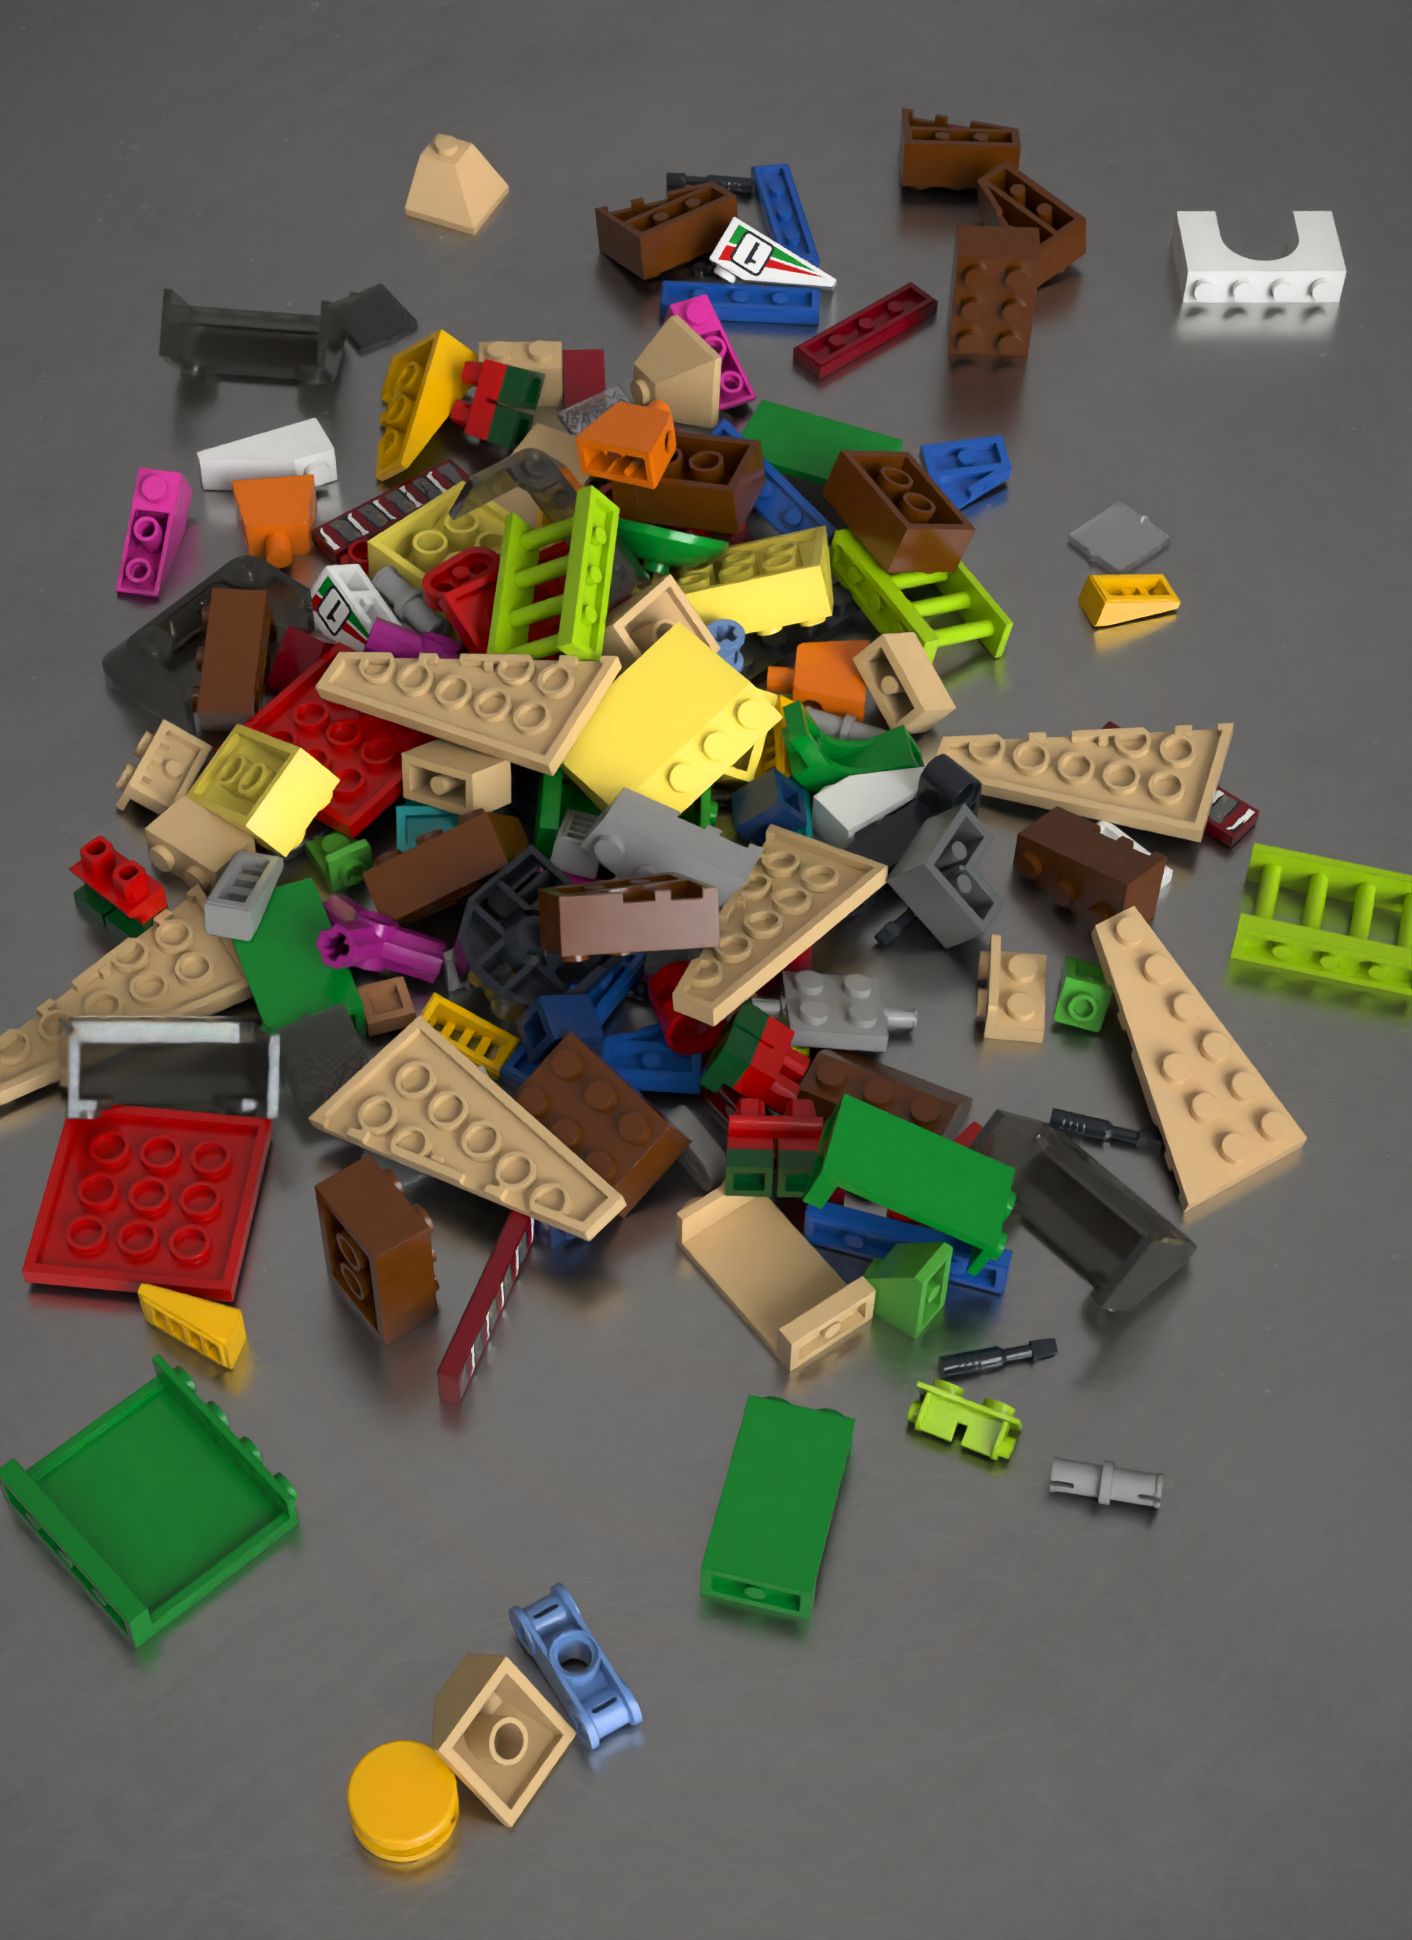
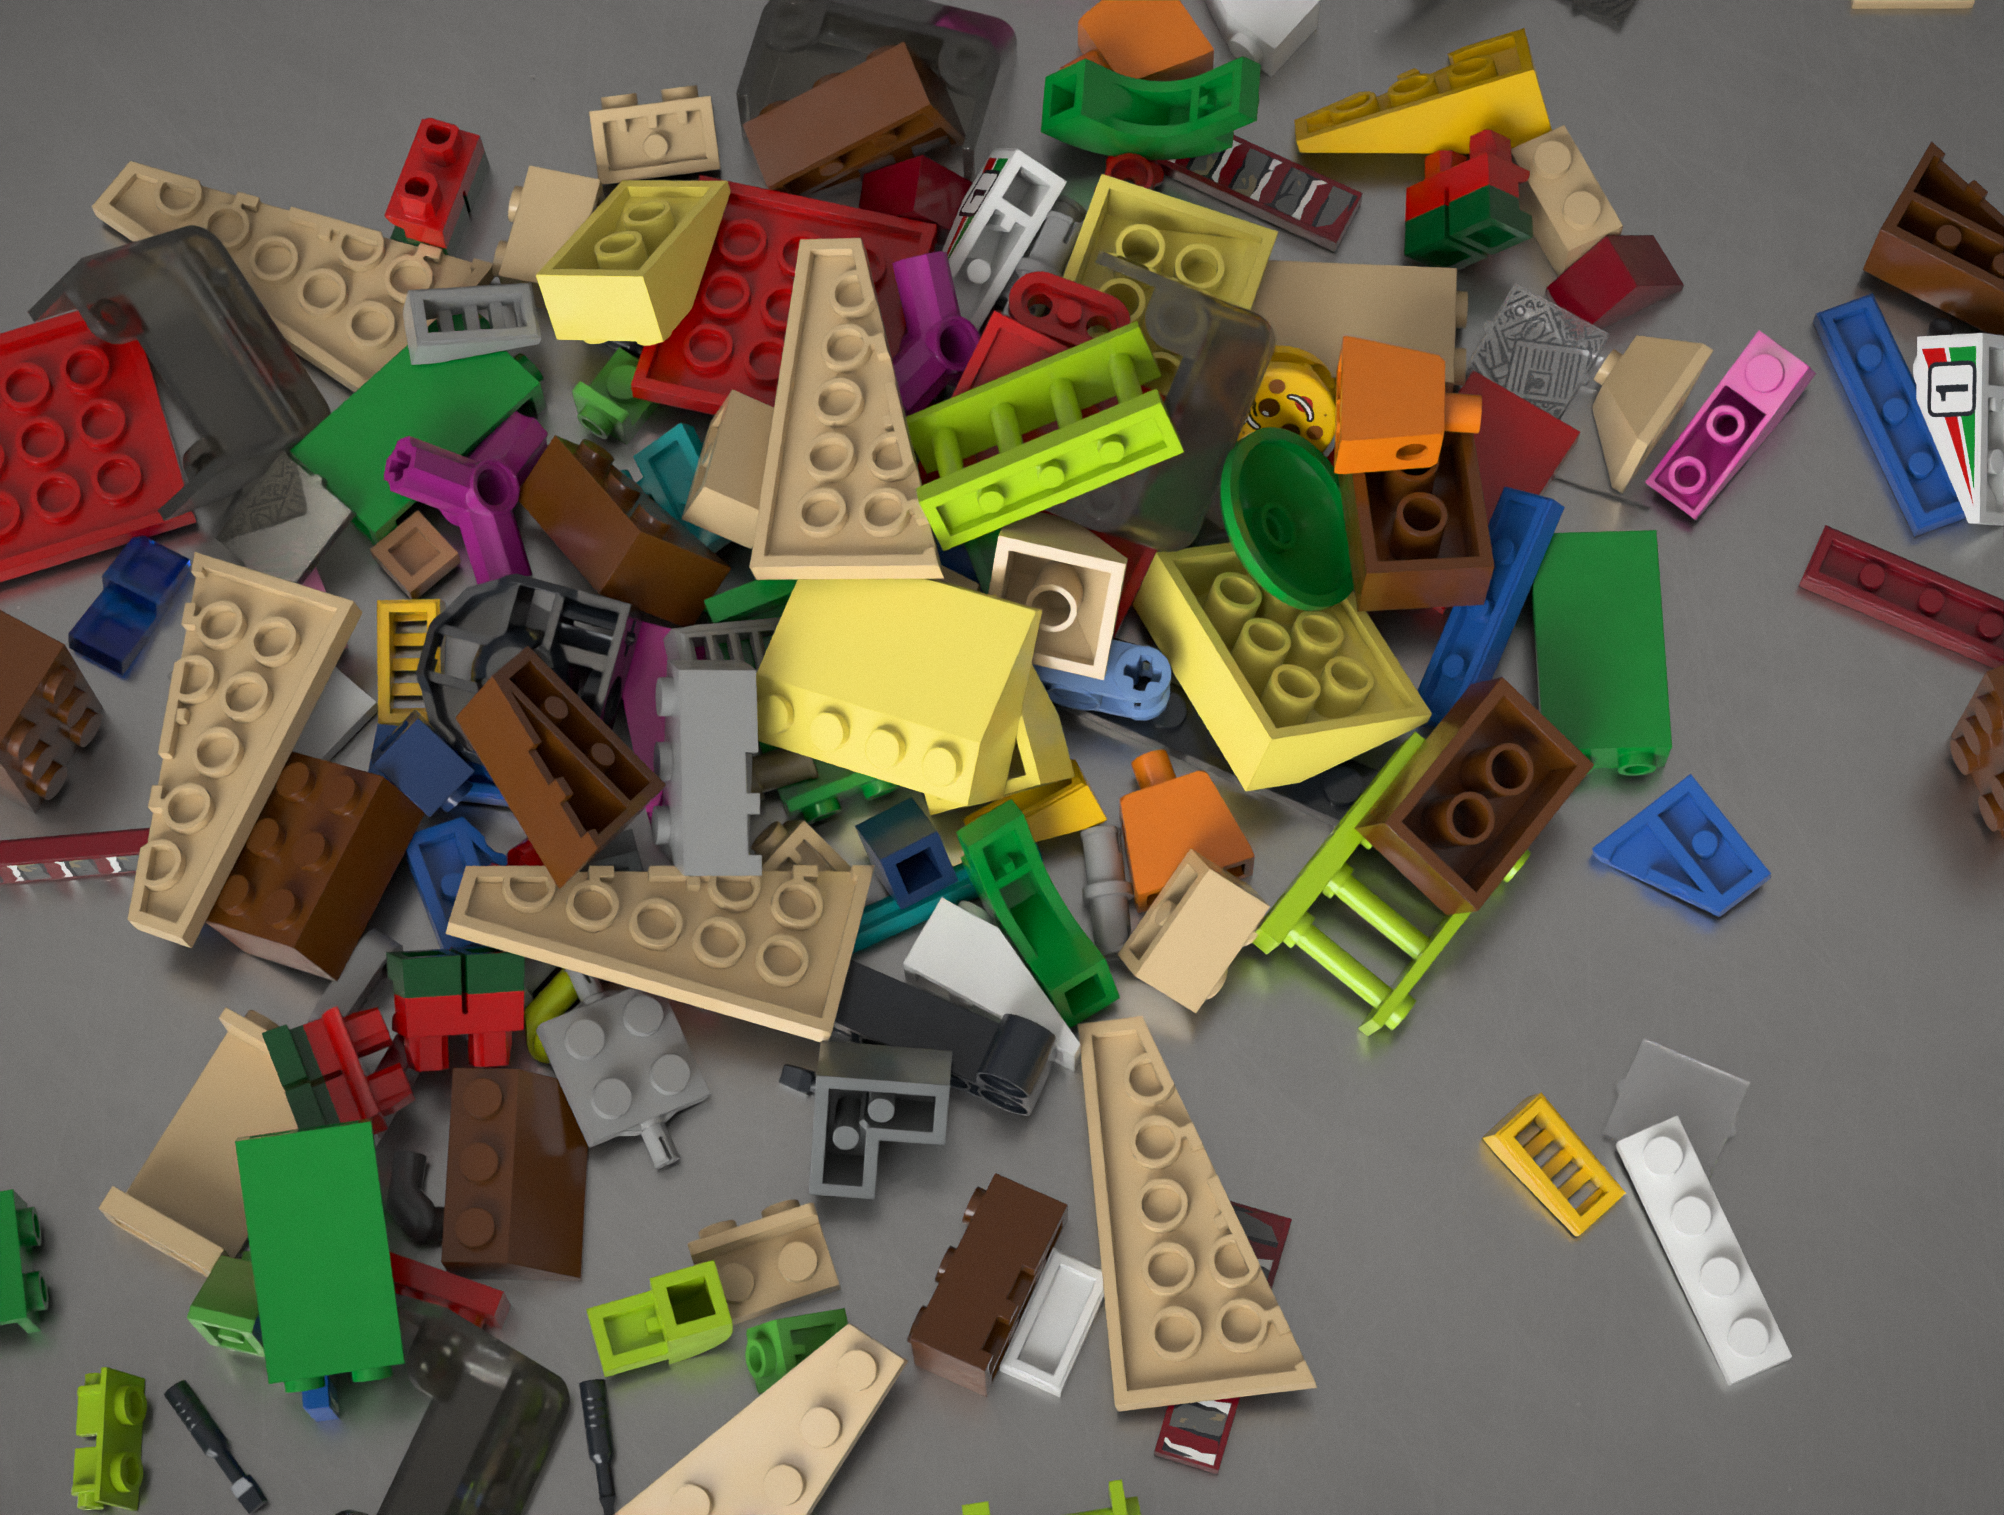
camera: 70 degrees right, 20 degrees up
none -> clear blue slope [68,535,191,676]
none -> lime brick [586,1260,733,1377]
none -> green arch [1041,56,1261,160]
none -> white plate [1616,1115,1792,1386]

